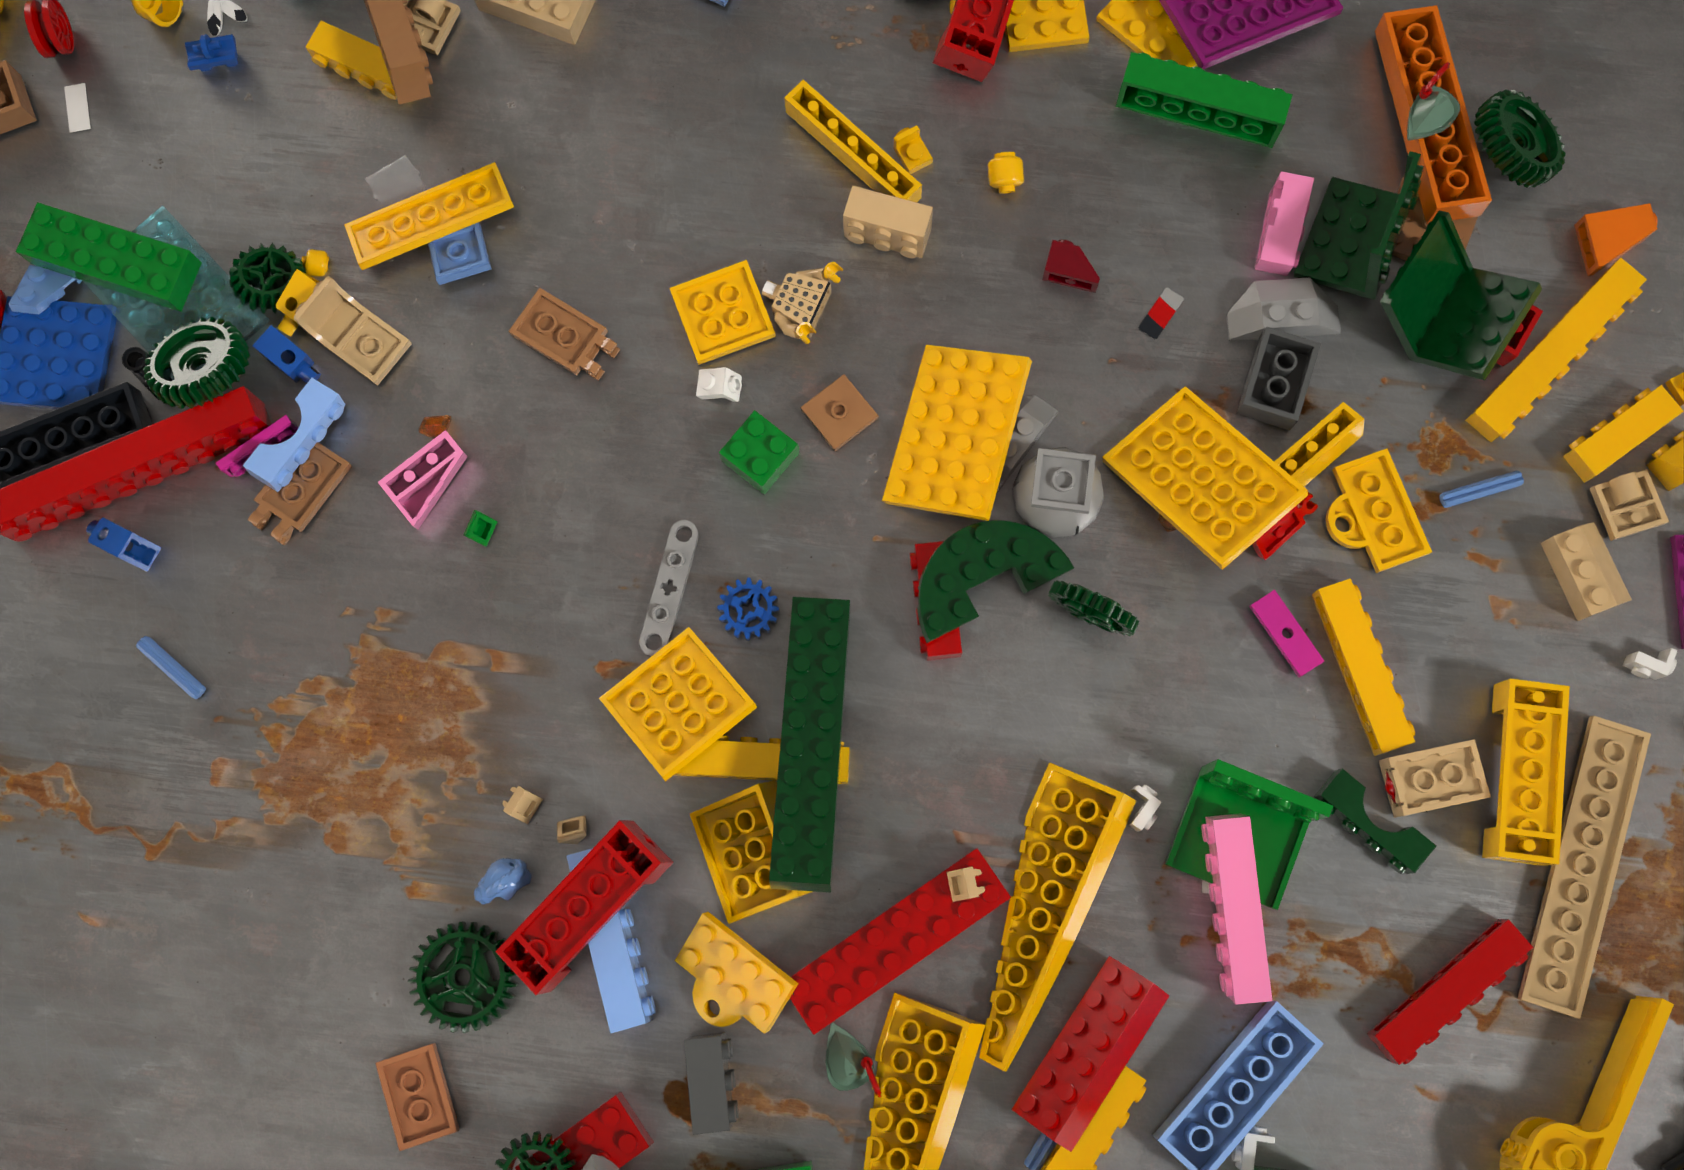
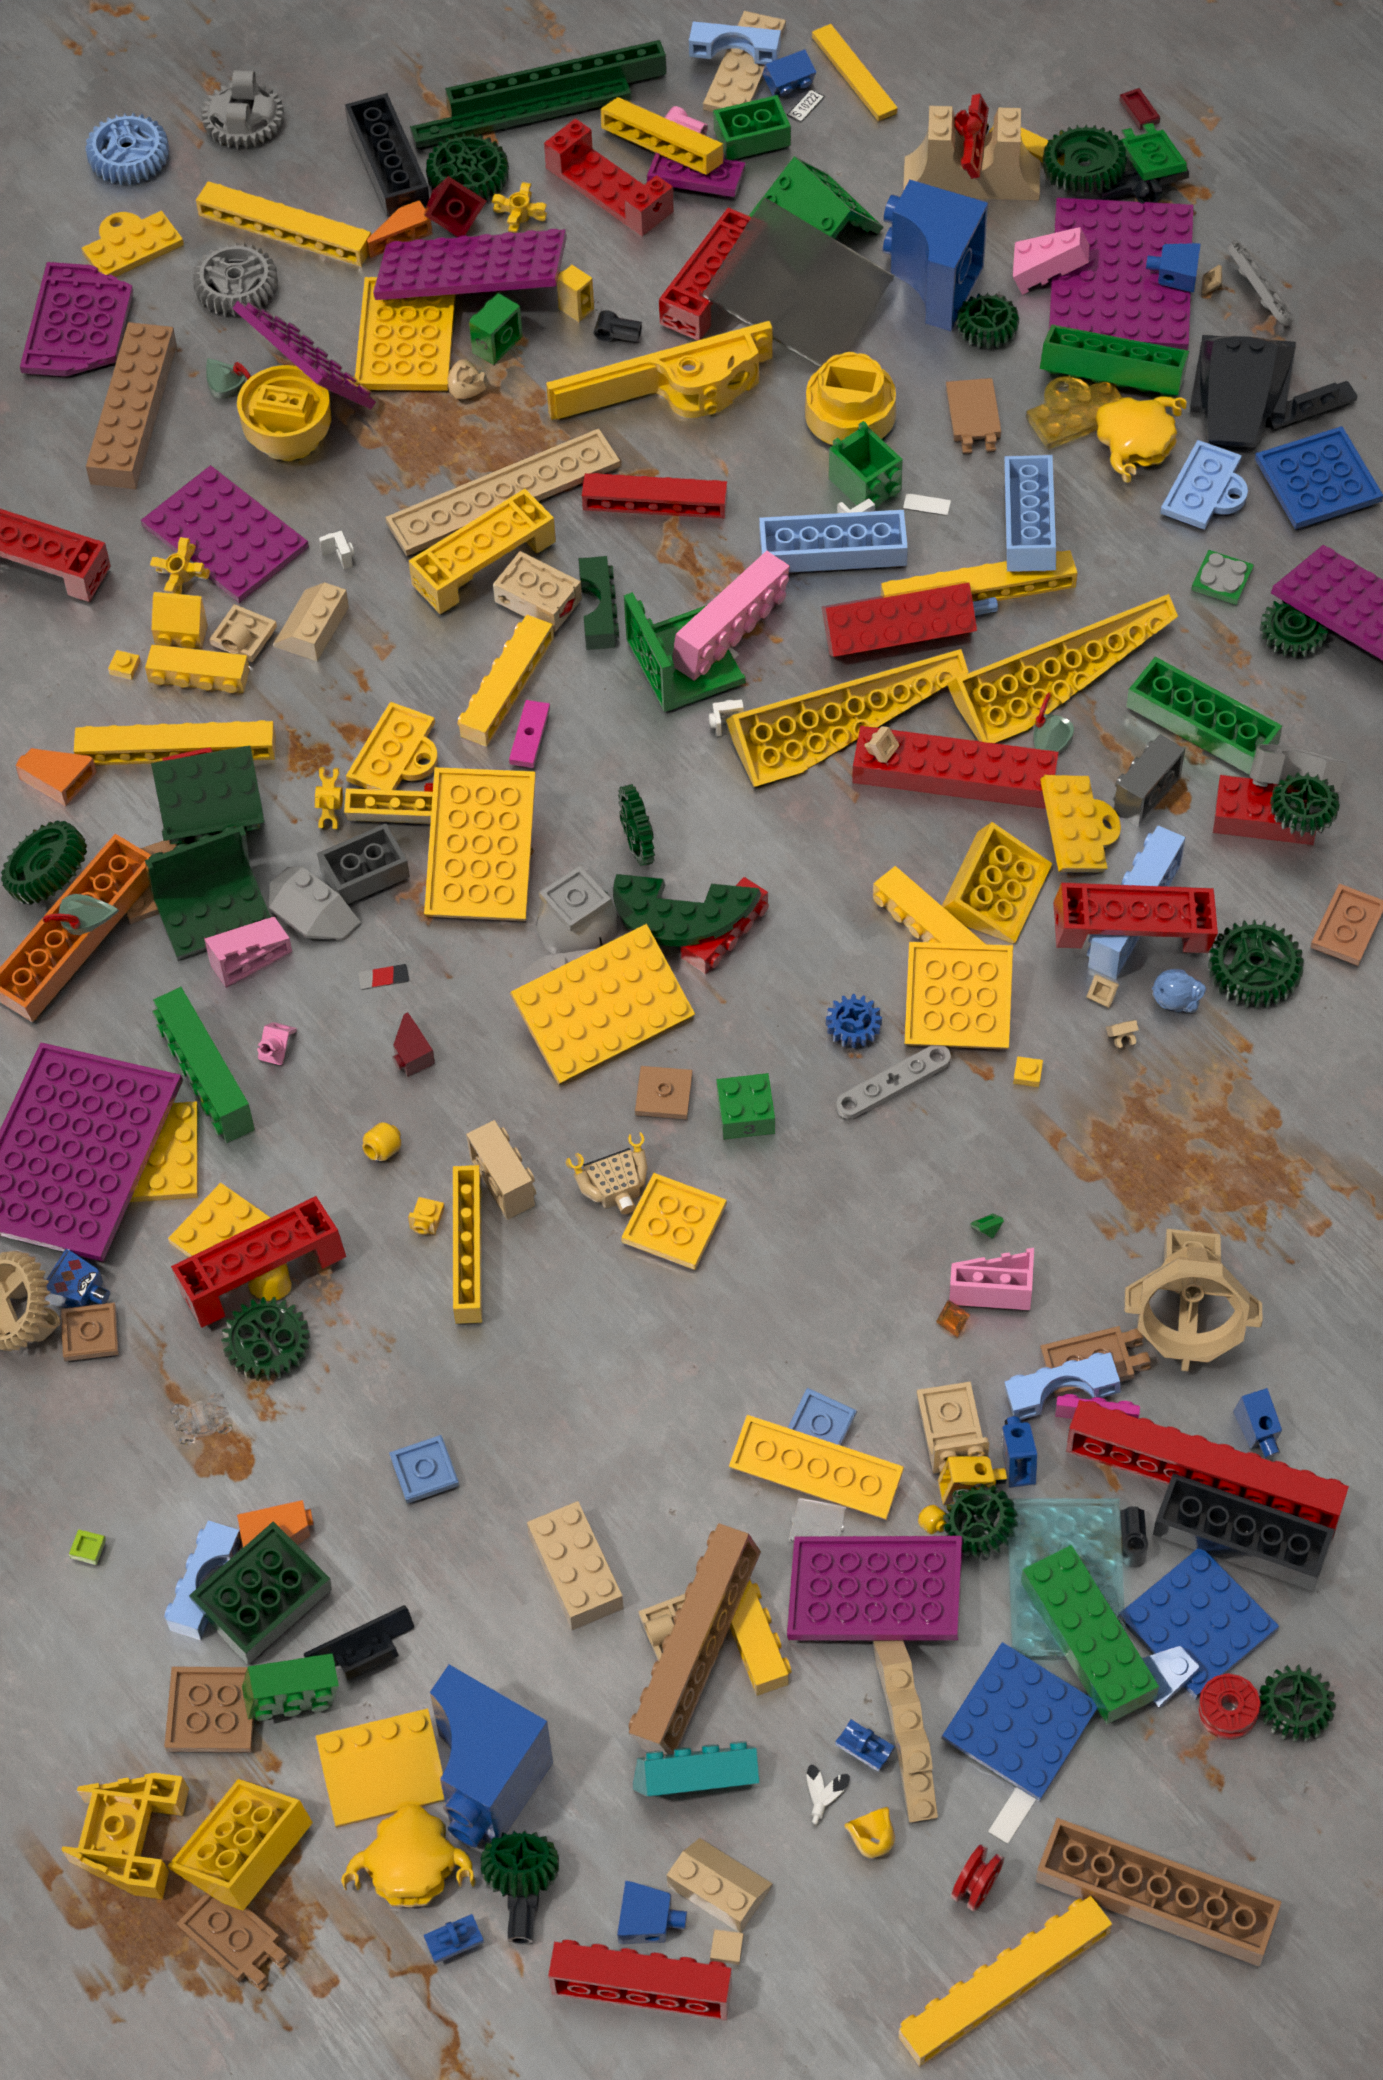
camera: 140 degrees left, 20 degrees down
medium blue axle [136,636,206,699] -> none
dark green gear [143,317,251,409] -> none
medium nougat tile [508,288,620,381] -> none
white bracket [696,367,742,402] -> none
dark green brick [769,597,850,893] -> none
medium blue axle [1439,470,1524,508] -> none
none -> bright pink bracket [257,1022,297,1065]
none -> yellow pin [315,767,343,829]
none -> magenta plate [787,1536,963,1640]
none -> tan arch [873,1640,938,1823]
none -> blue plate [941,1642,1097,1801]
none -> yellow plate [1013,1056,1043,1087]
none -> tan plate [1124,1229,1263,1371]

